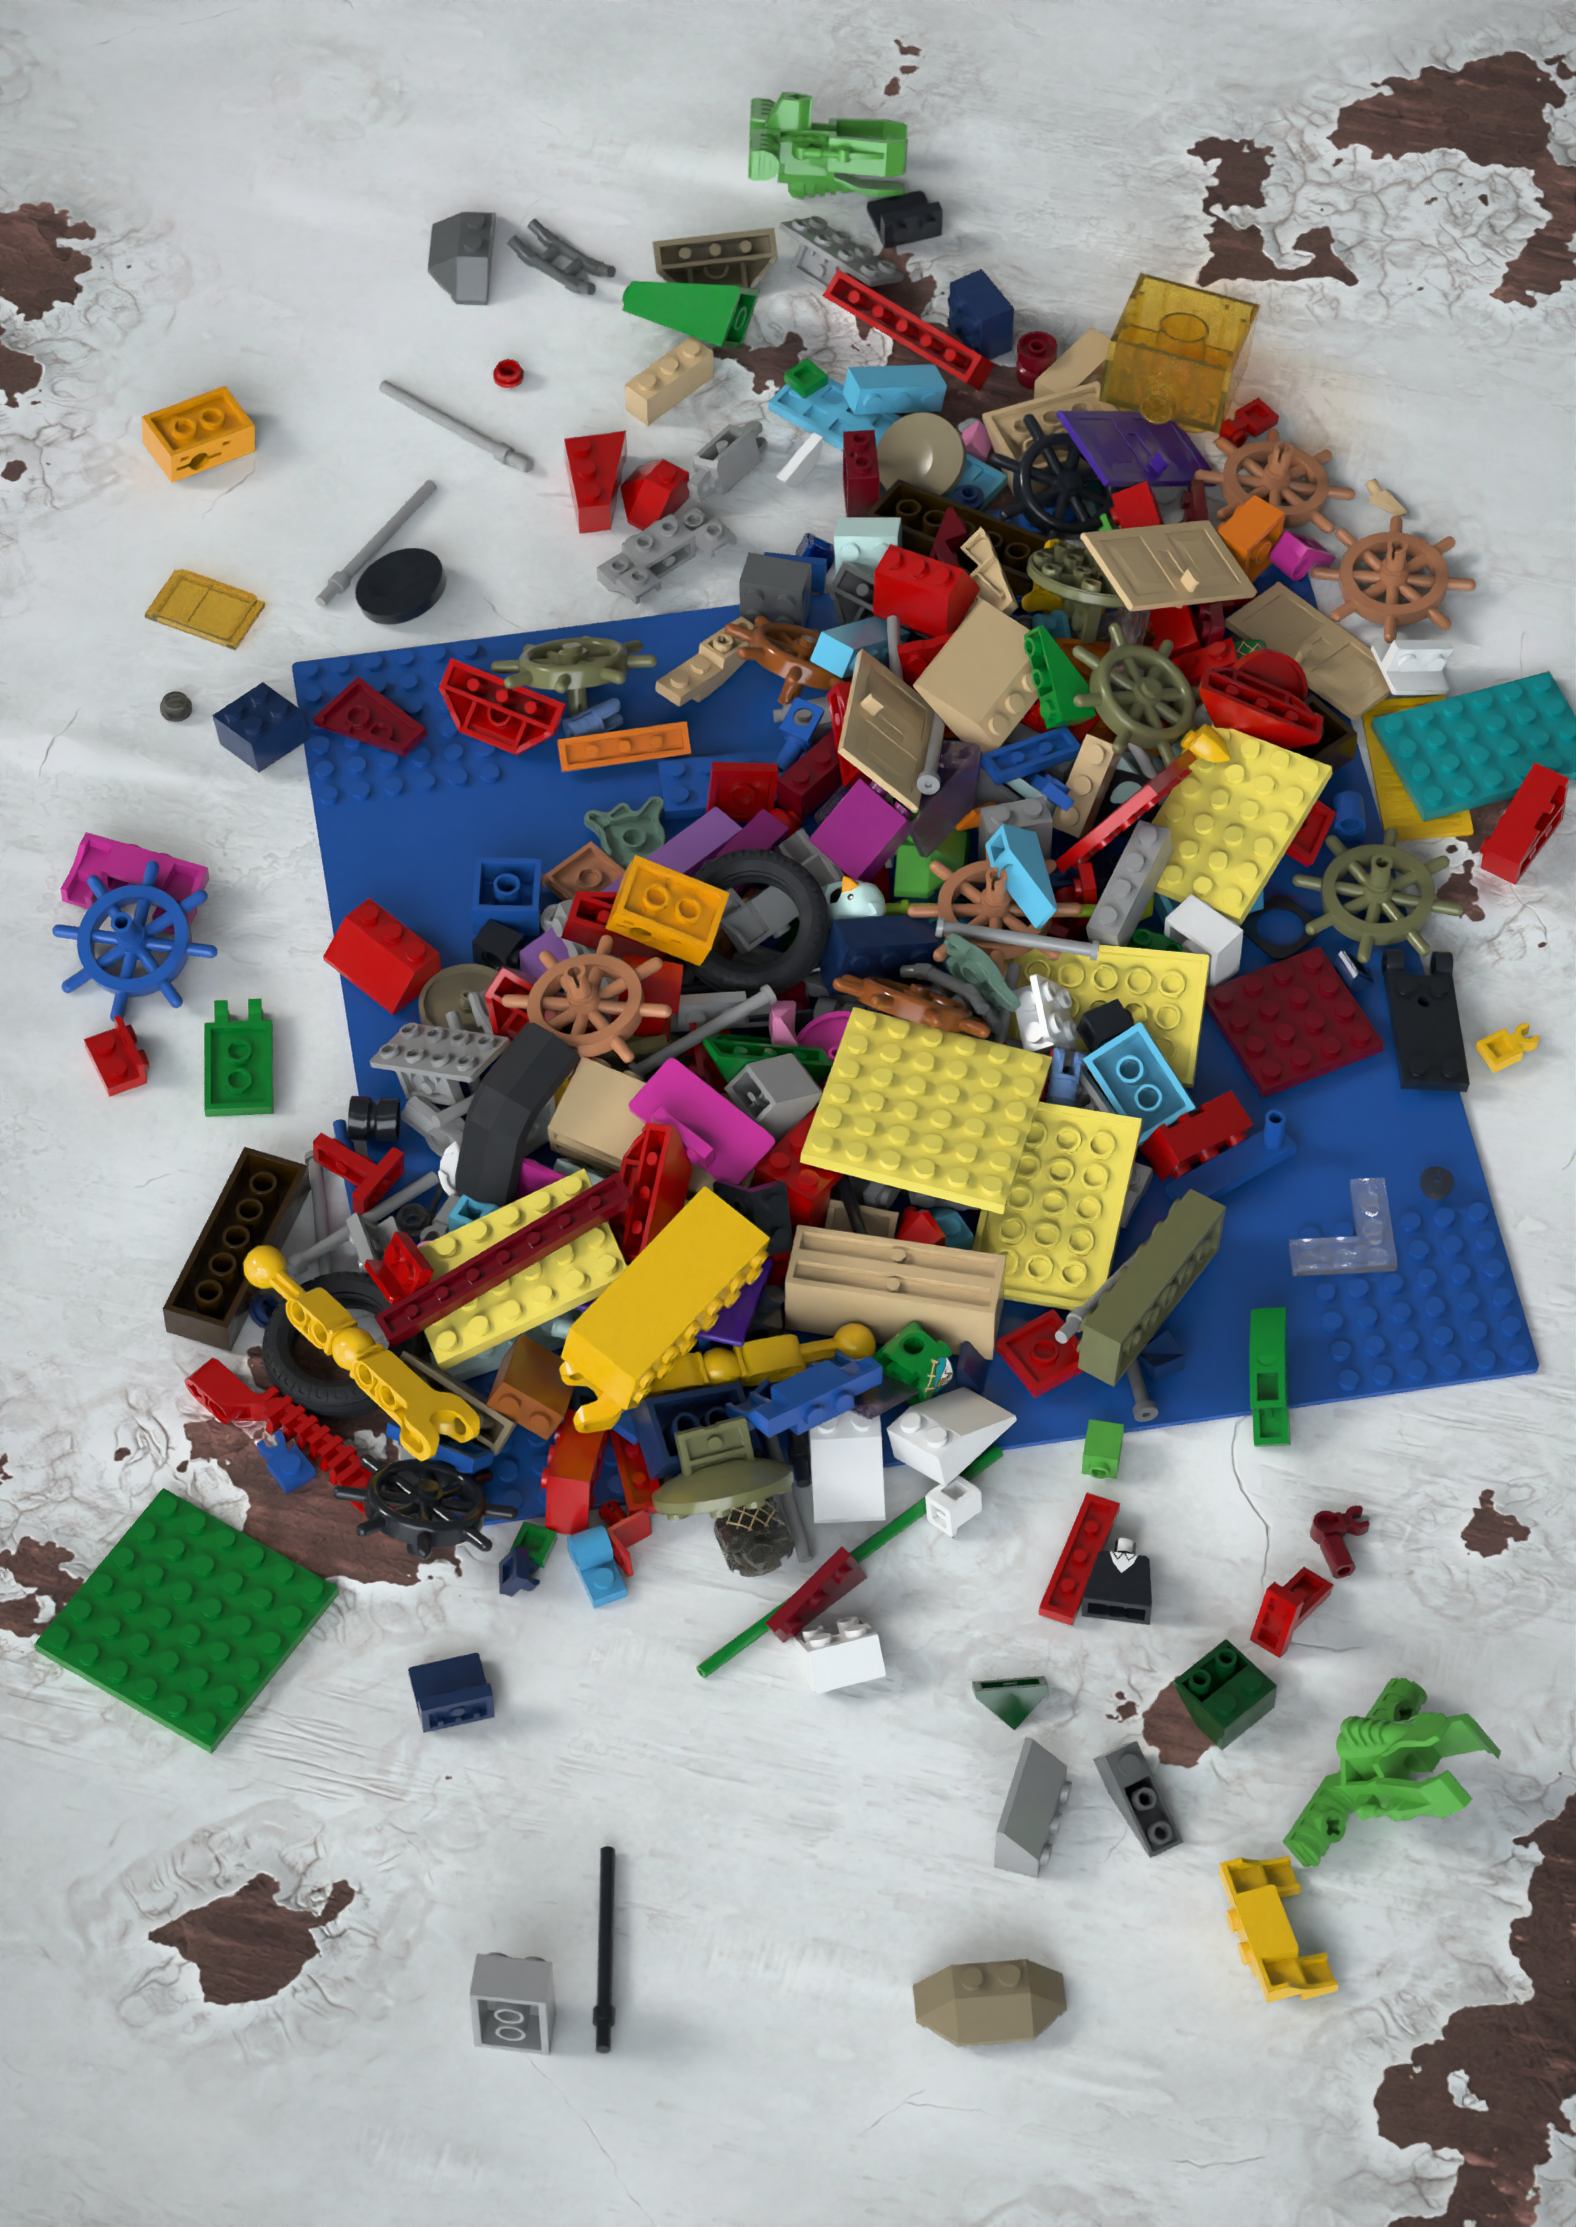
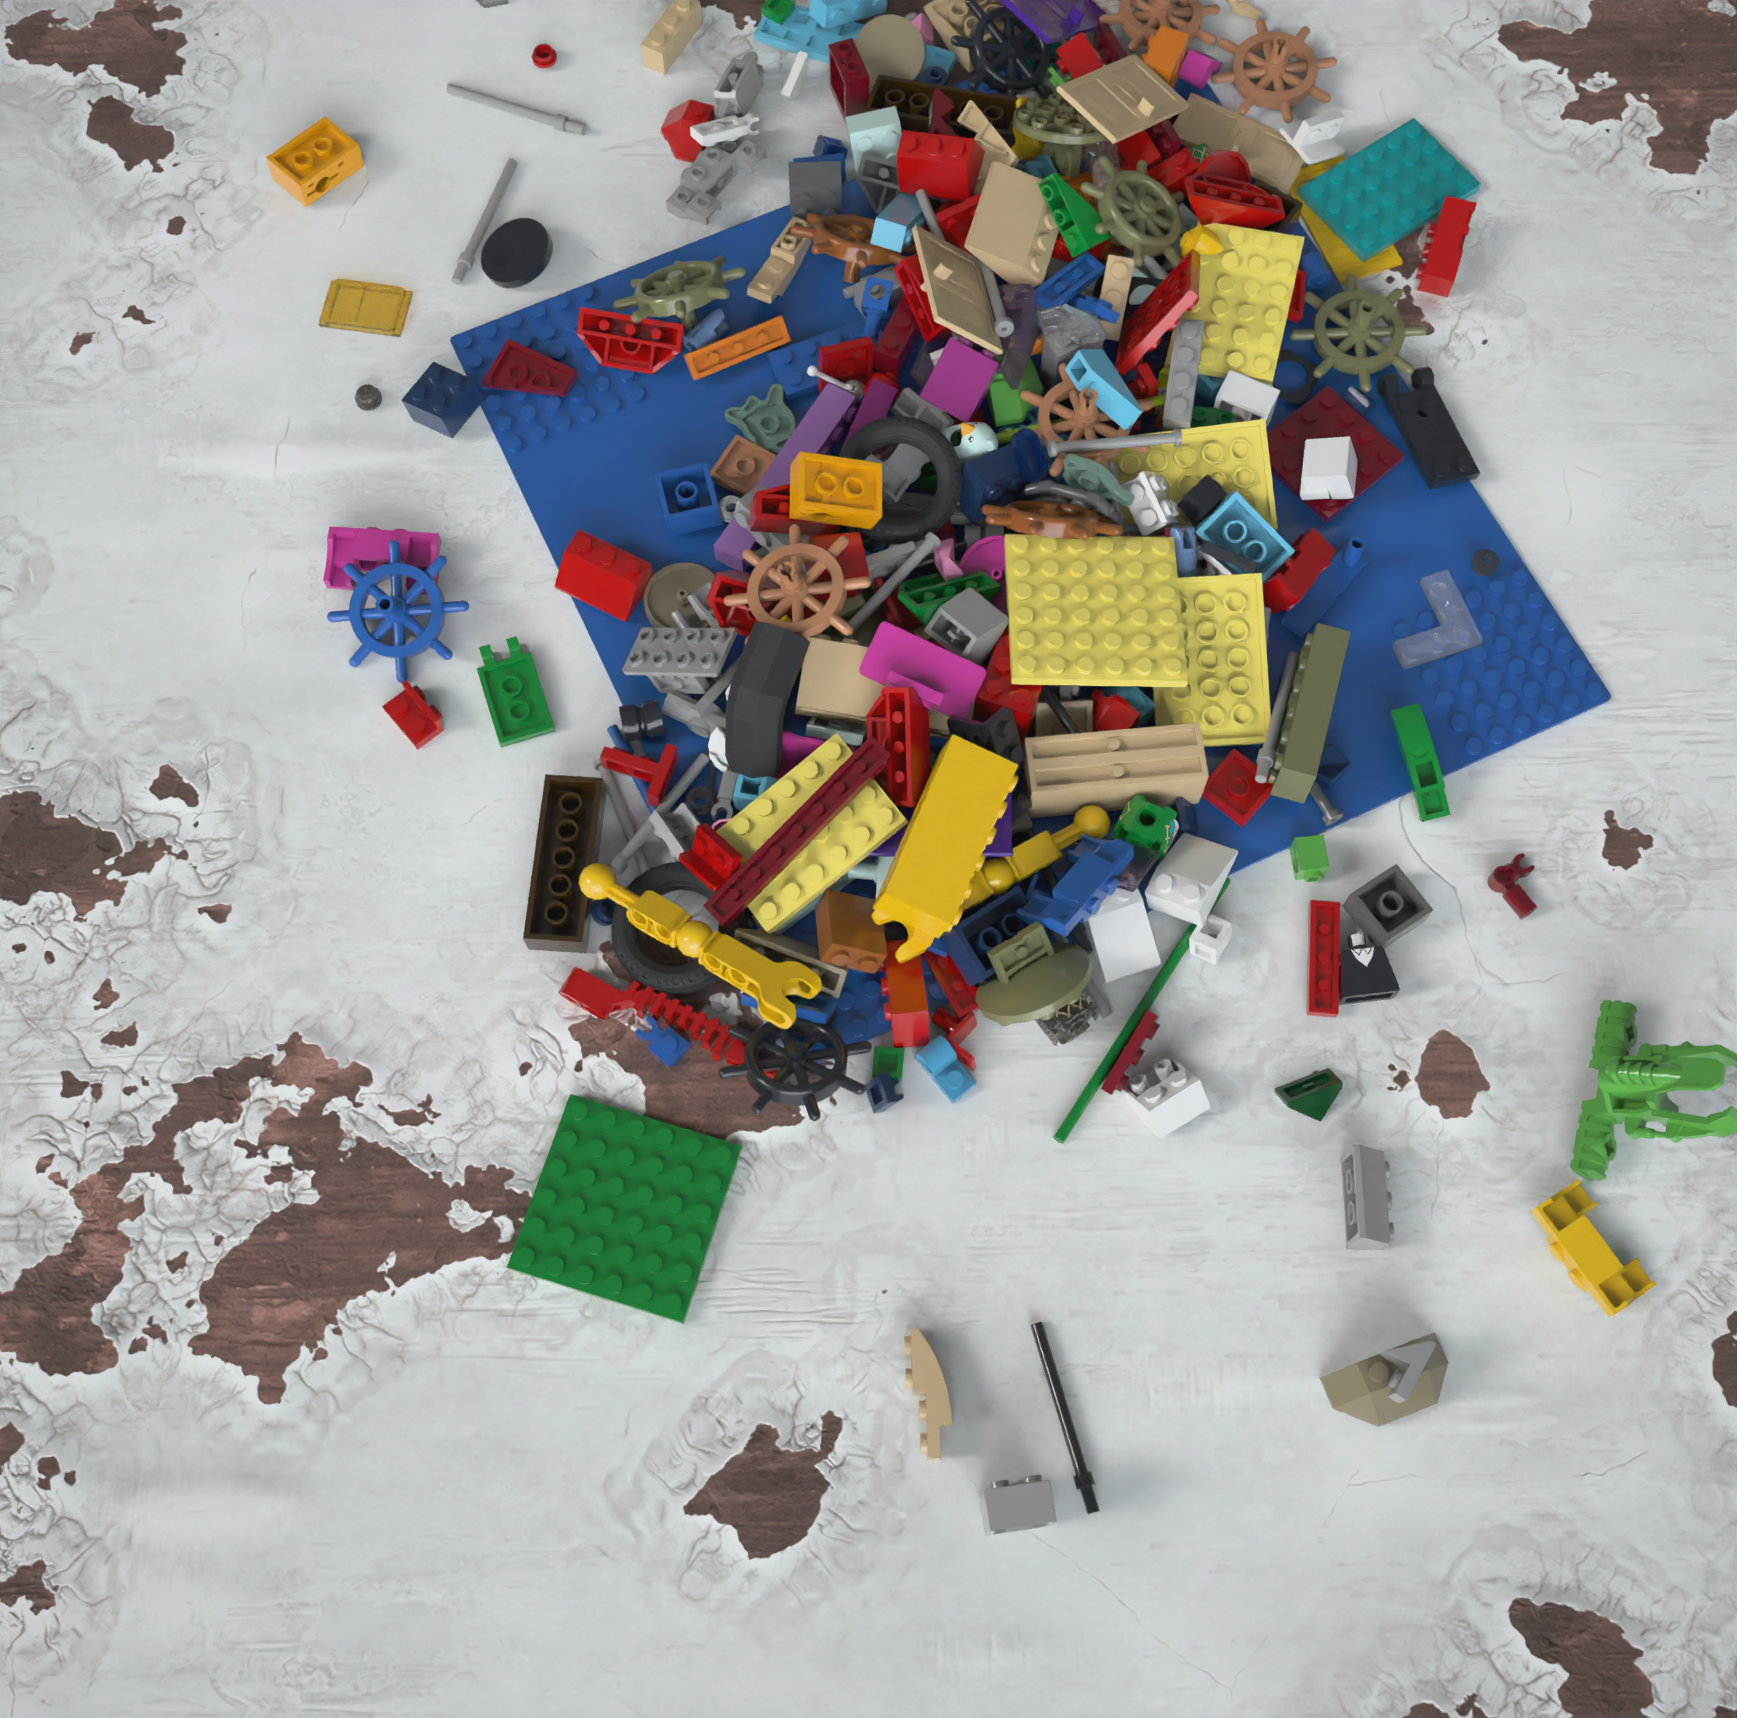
camera: 15 degrees left, 15 degrees up
dark blue bracket [408,1653,495,1733] -> none
black brick [472,919,525,972] -> none
red wedge [564,431,627,534] -> none
dark grey slope [1093,1741,1183,1858] -> none
dark green slope [1173,1639,1277,1750] -> none
red bracket [1249,1567,1334,1658] -> none
yellow plate [1475,1023,1540,1073] -> none
none -> white plate [690,113,759,147]
none -> hinge [807,365,865,403]
none -> tan slope [904,1327,953,1461]
none -> clear blue tile [1011,427,1048,484]
none -> clear tile [1036,305,1106,346]
none -> black tile [1198,539,1258,574]
none -> white plate [1300,436,1358,500]
none -> dark grey brick [1343,864,1433,948]
none -> light grey slope [1380,1341,1437,1404]

